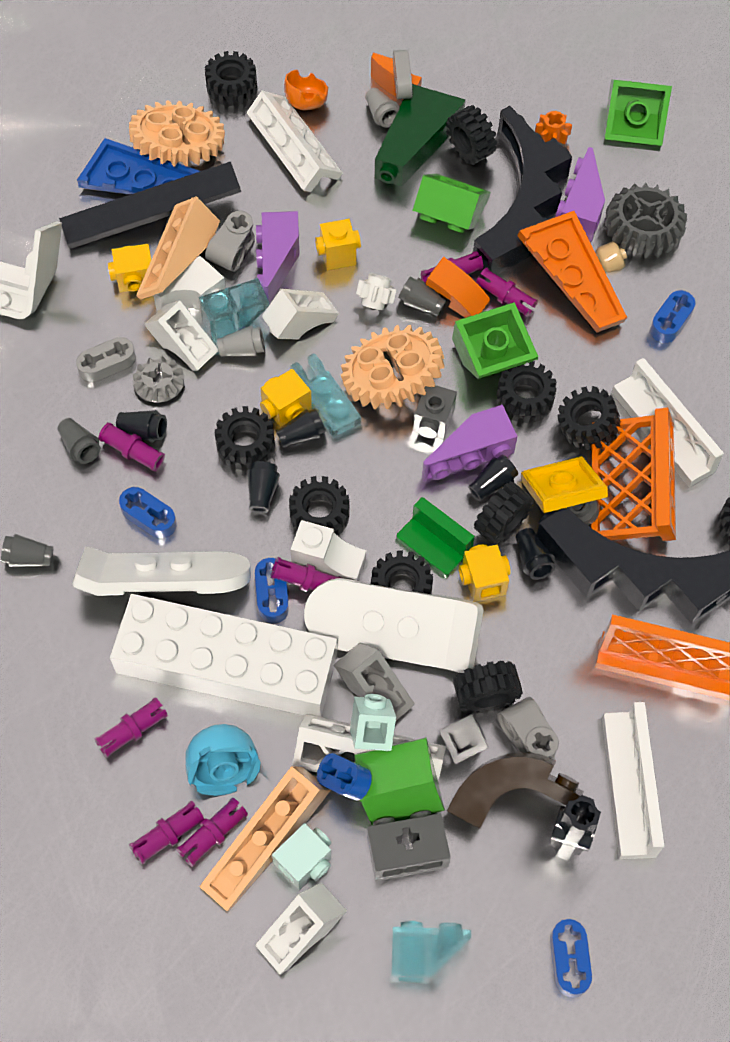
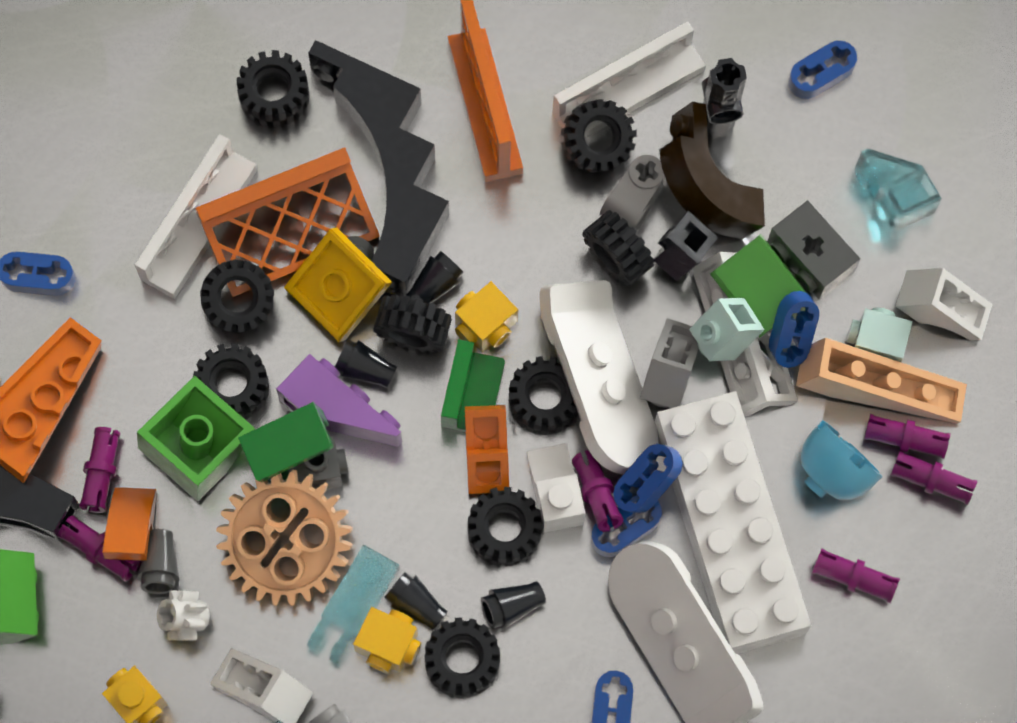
camera: 120 degrees left, 10 degrees up
none -> green panel [238,402,333,482]
none -> orange slope [465,405,509,494]
none -> black tyre [560,99,637,173]
none -> blue beam [613,444,683,514]

